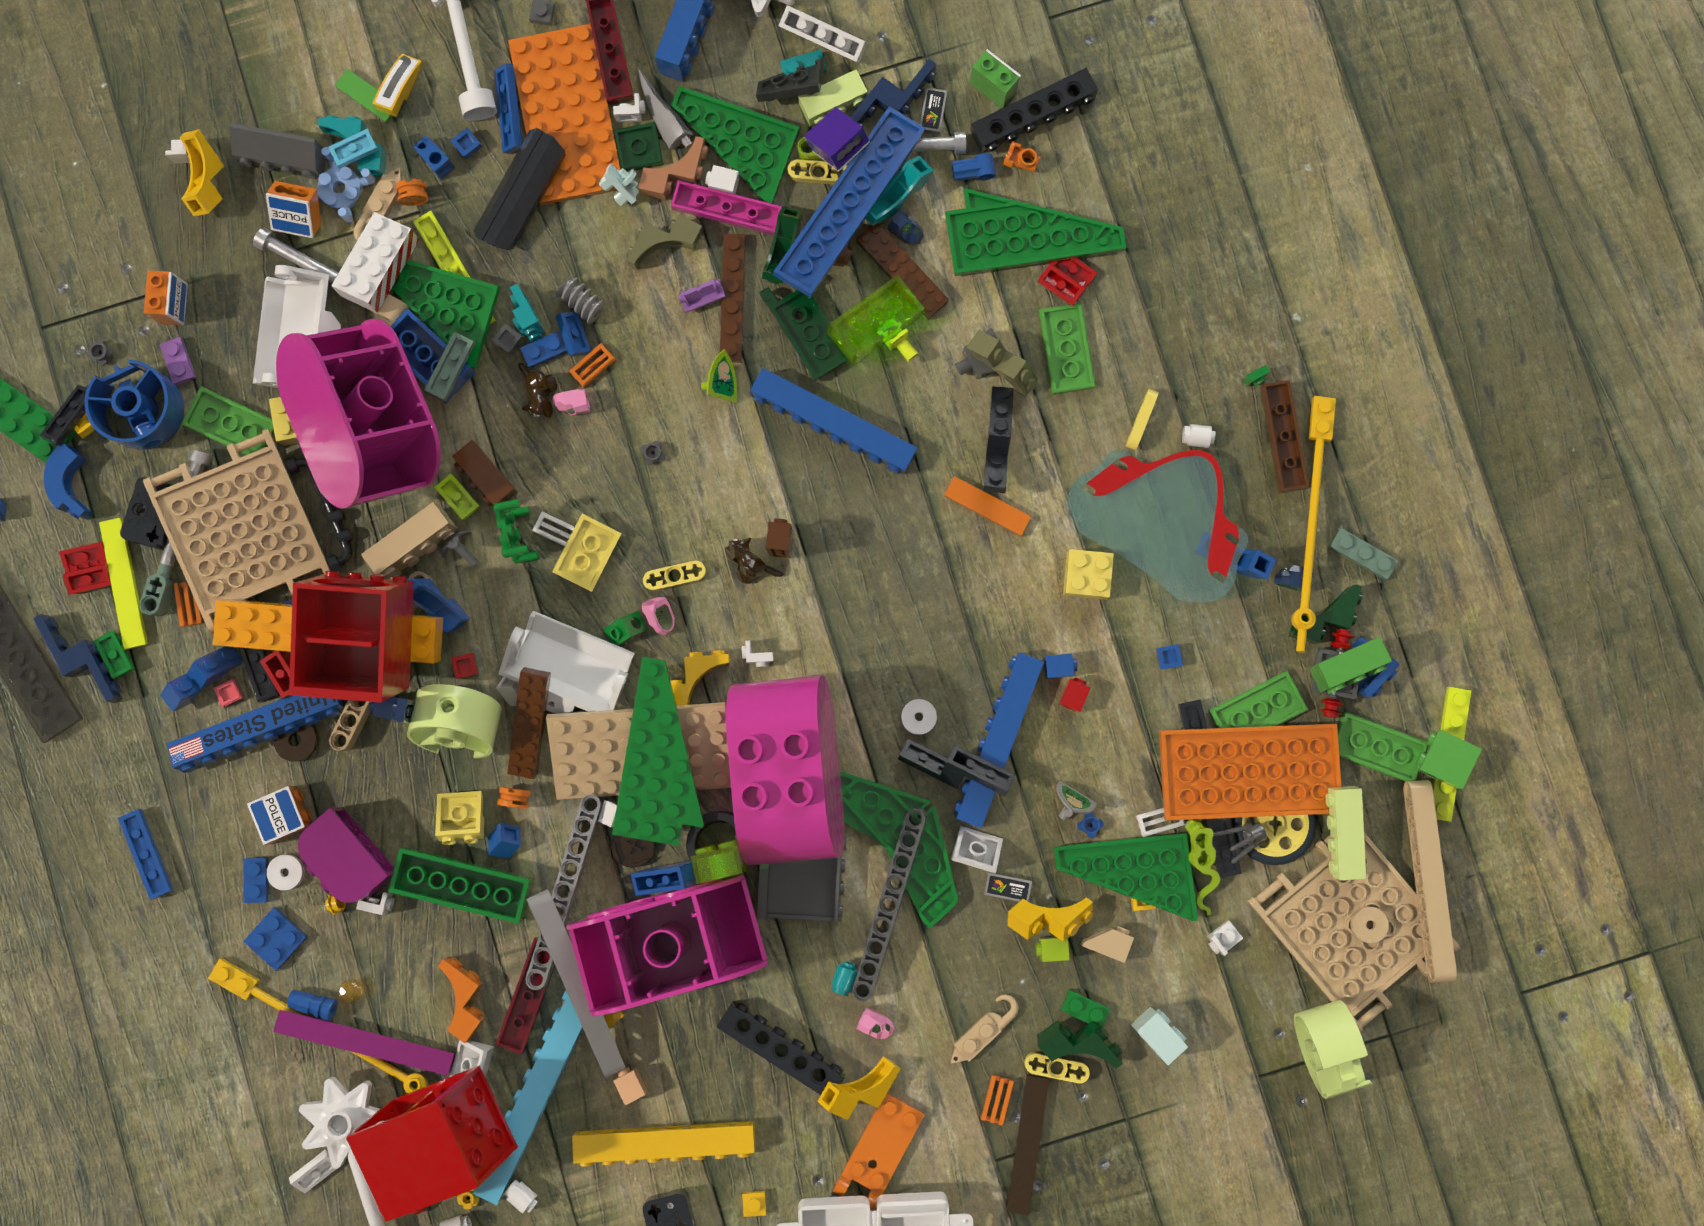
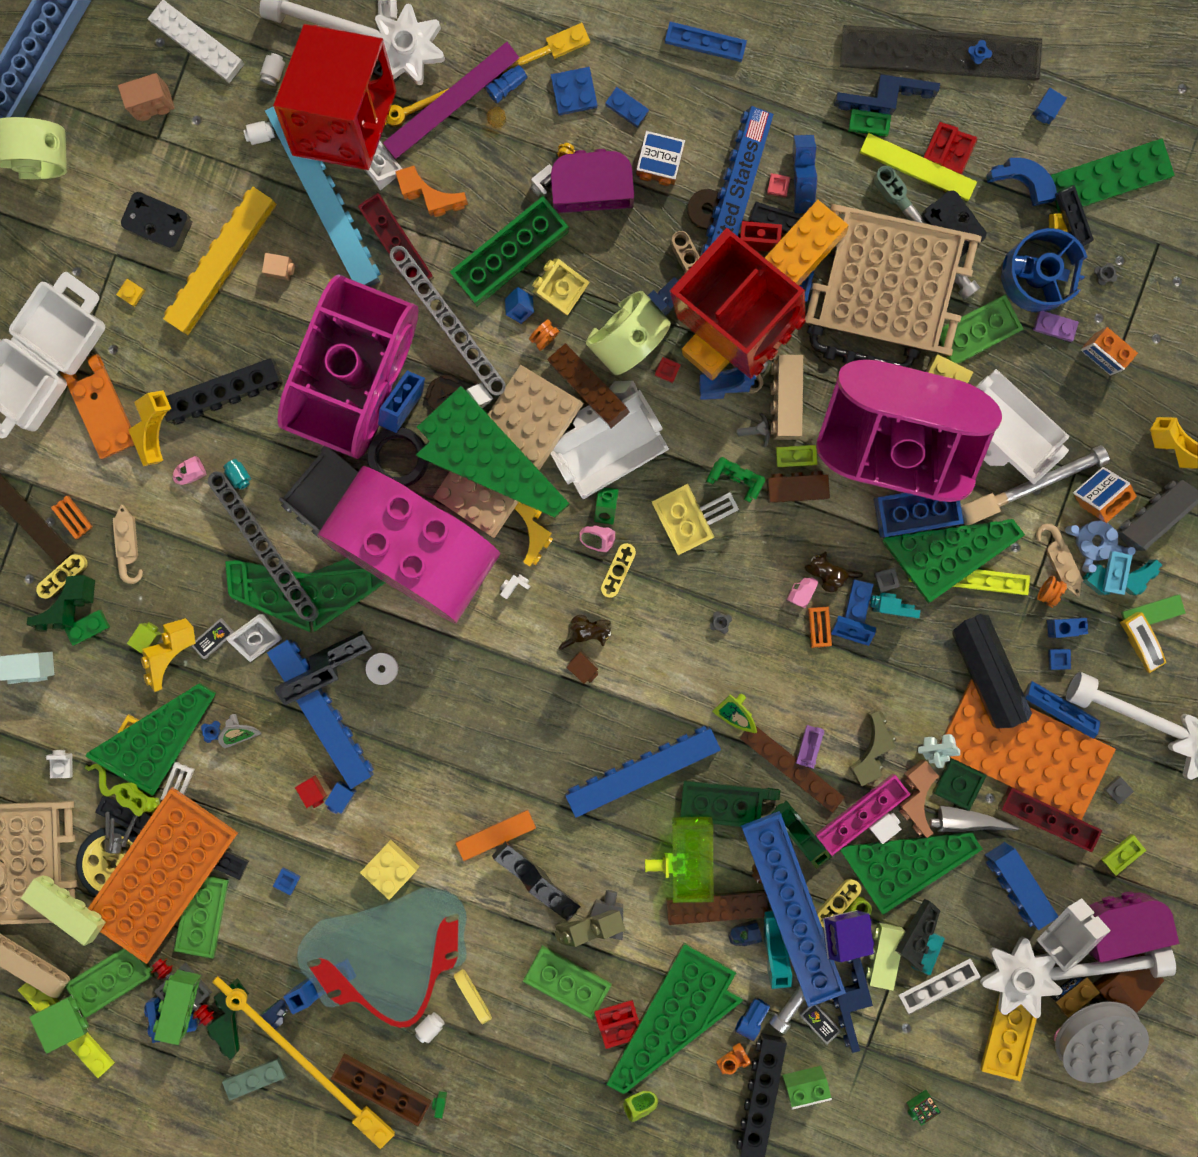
camera: 120 degrees right, 5 degrees up
orange tile [173,582,204,627] -> none
white piece [267,854,305,890] -> none
white brick [331,212,419,313] -> none
sand green plate [424,332,475,401] -> none
light grey beam [527,889,626,1079] -> none
light grey piece [556,277,604,324] -> none
white bracket [613,93,645,123] -> none
clear neon green brick [690,839,749,884] -> none
tan slope [1080,926,1134,963] -> none
none -> rock [623,1091,658,1122]

